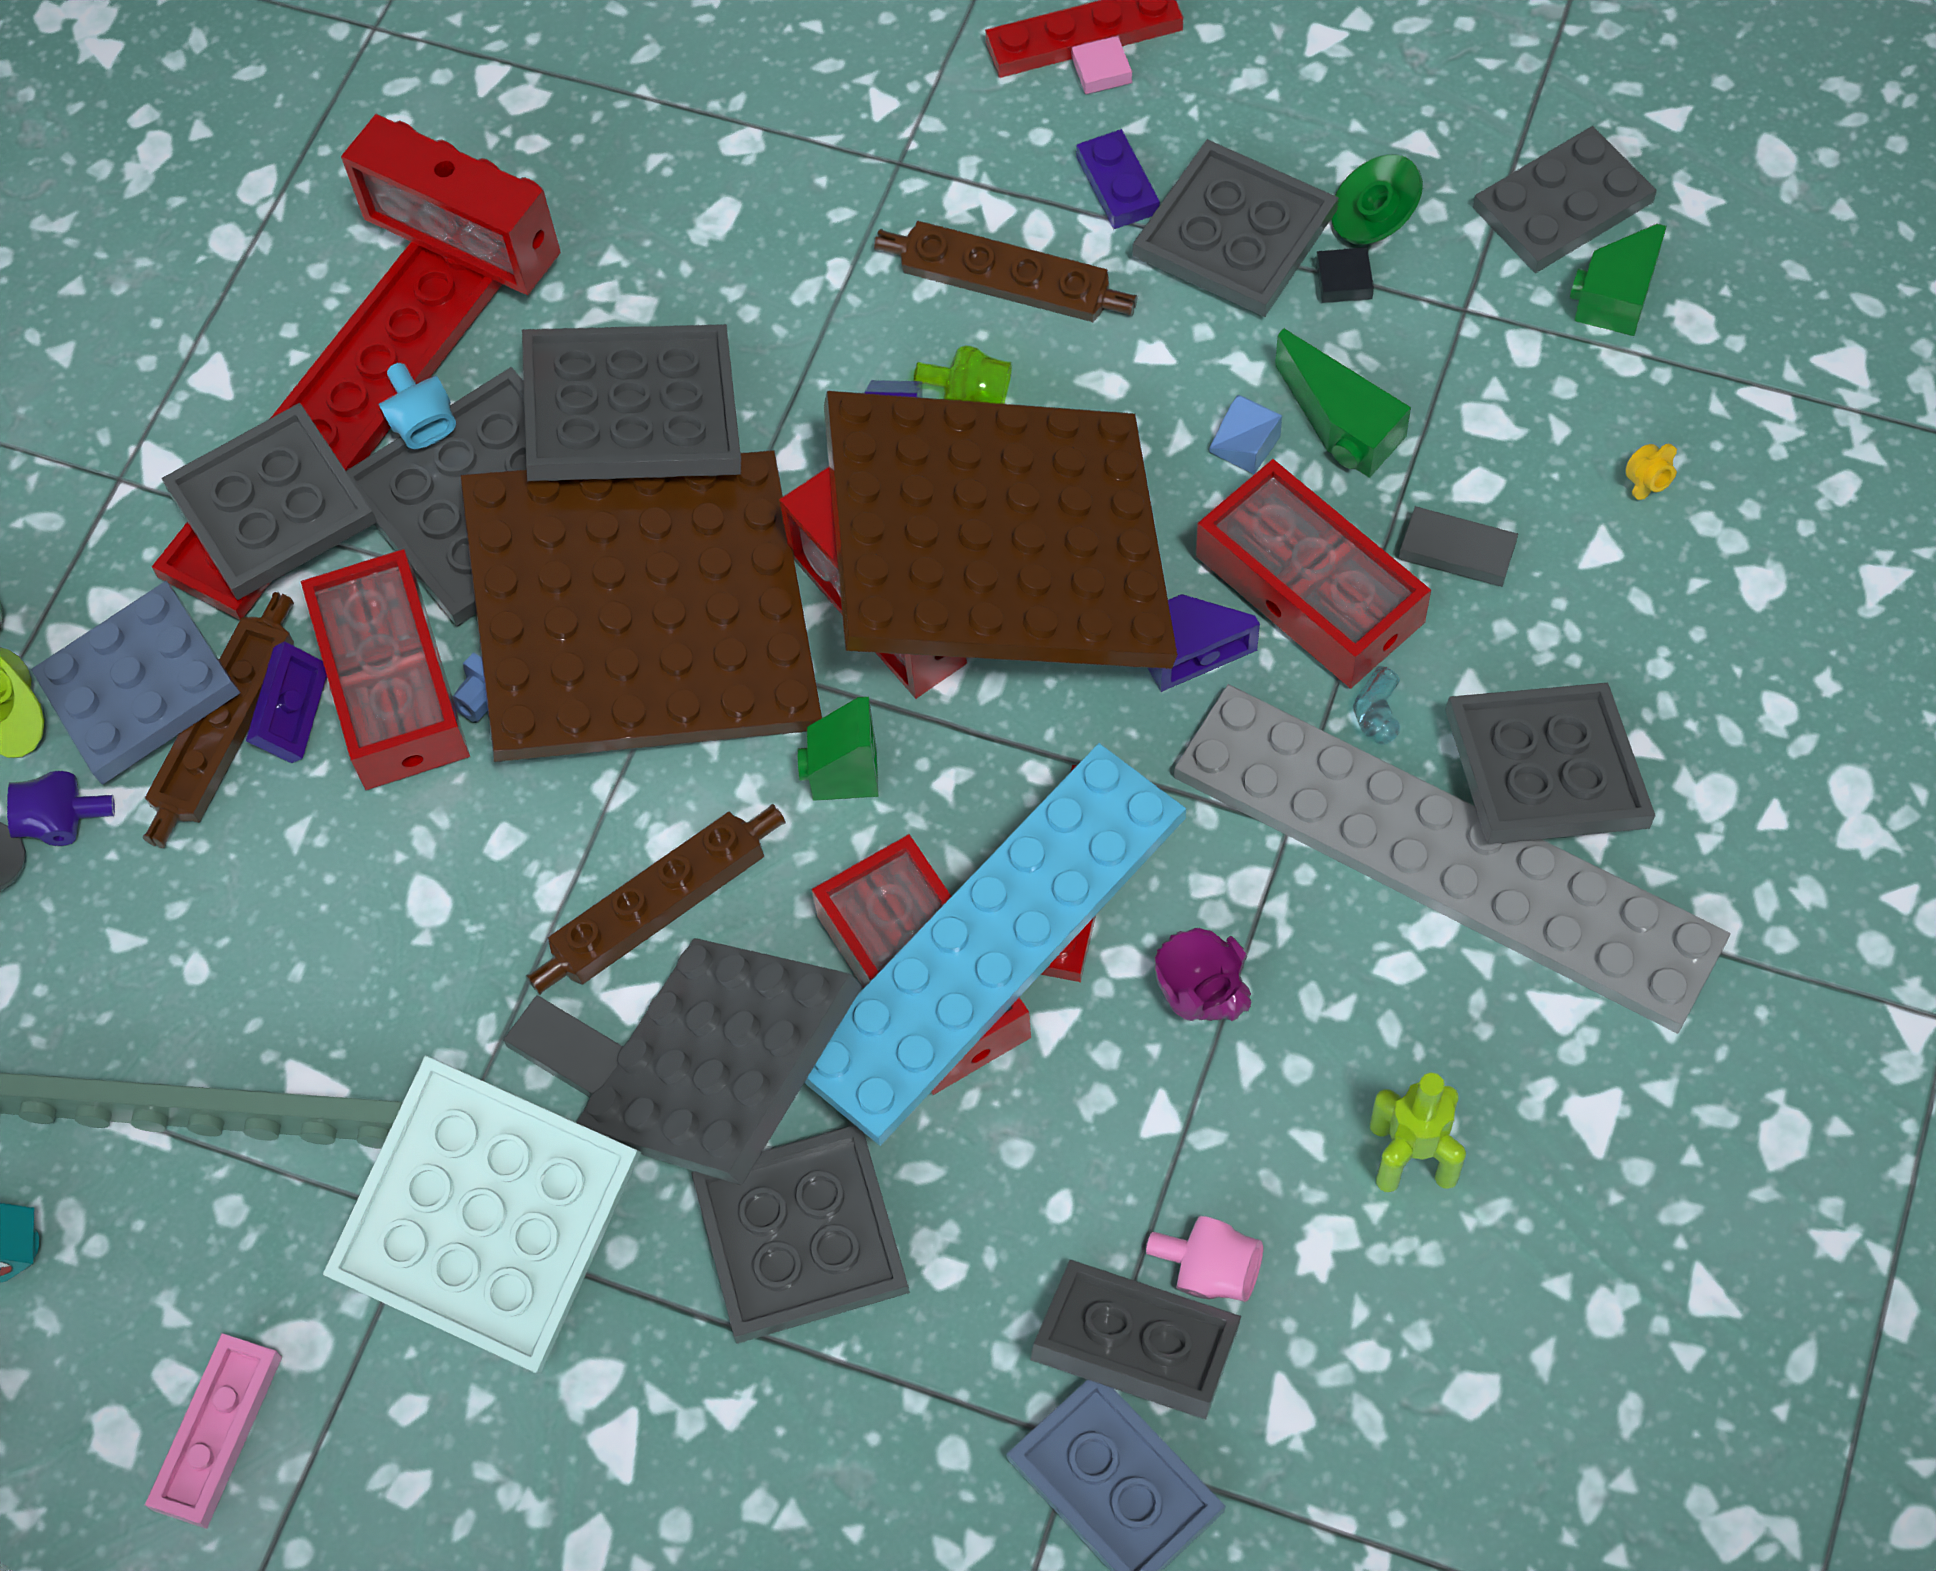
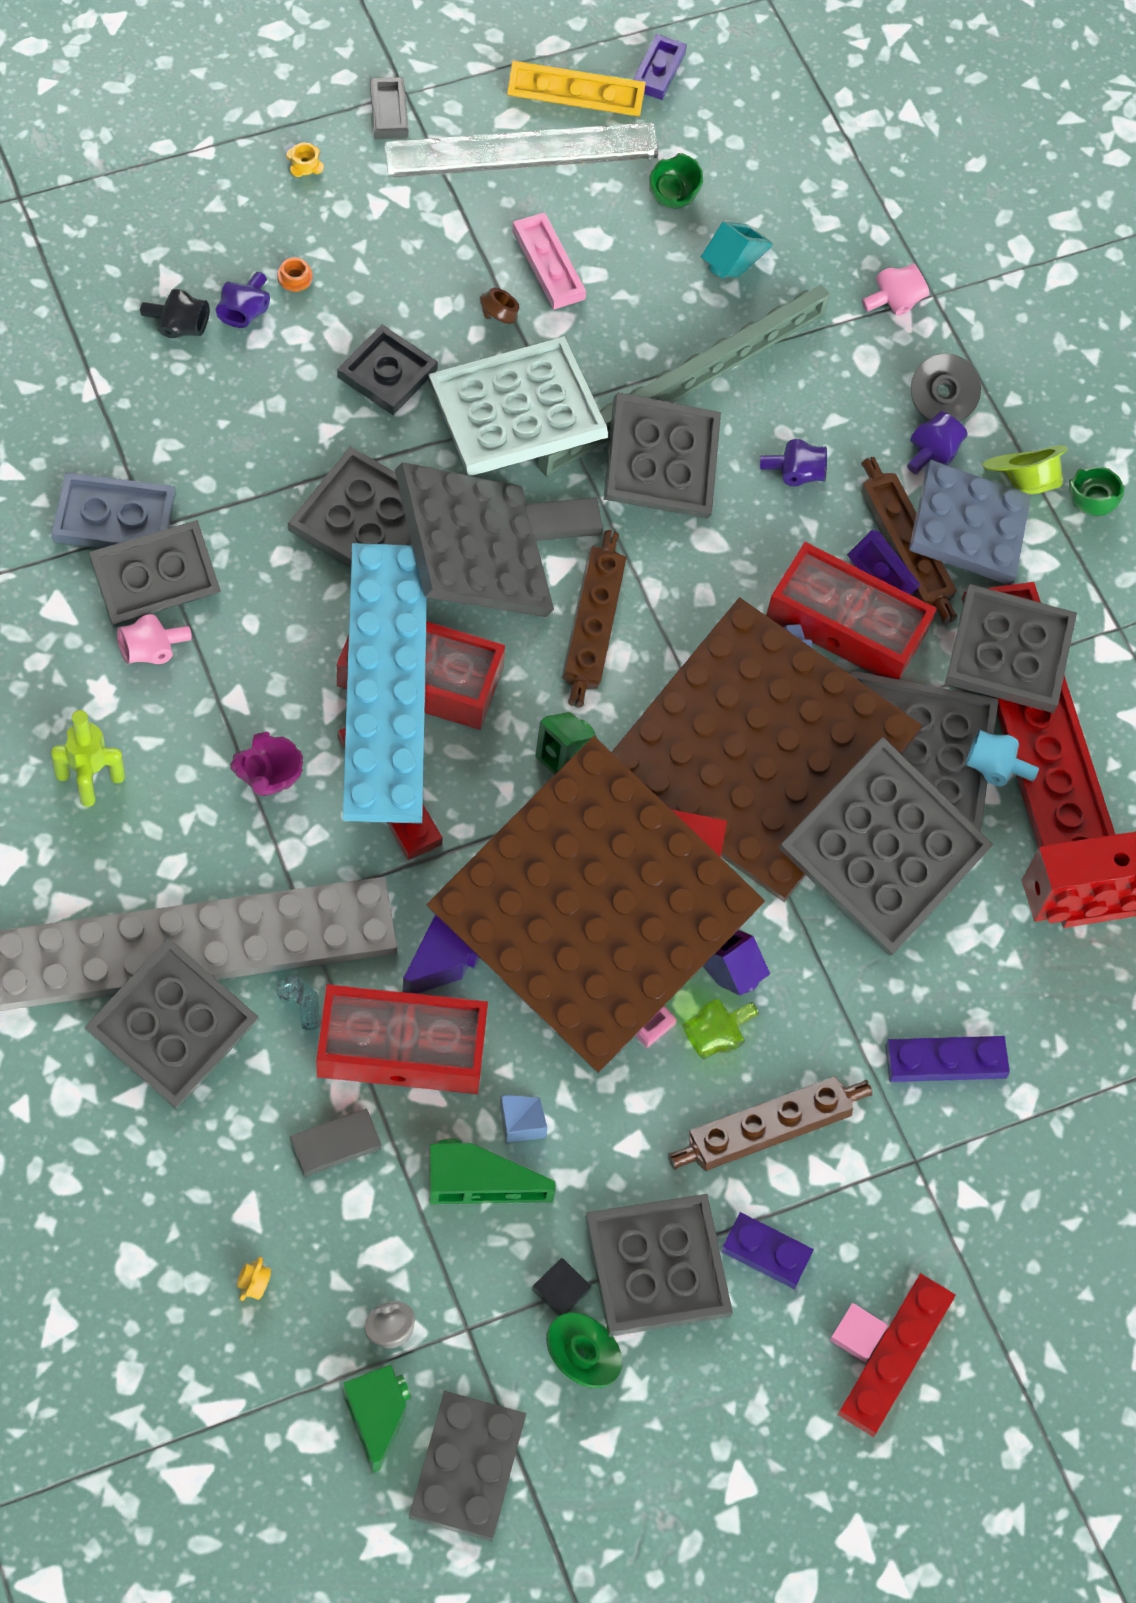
camera: 125 degrees right, 0 degrees up
none -> black plate [337,324,438,415]
none -> light grey hat [364,1301,415,1349]
none -> reddish brown hat [480,287,520,324]
none -> dark grey plate [603,392,721,519]
none -> dark purple piece [760,439,827,487]
none -> dark purple plate [885,1036,1010,1082]

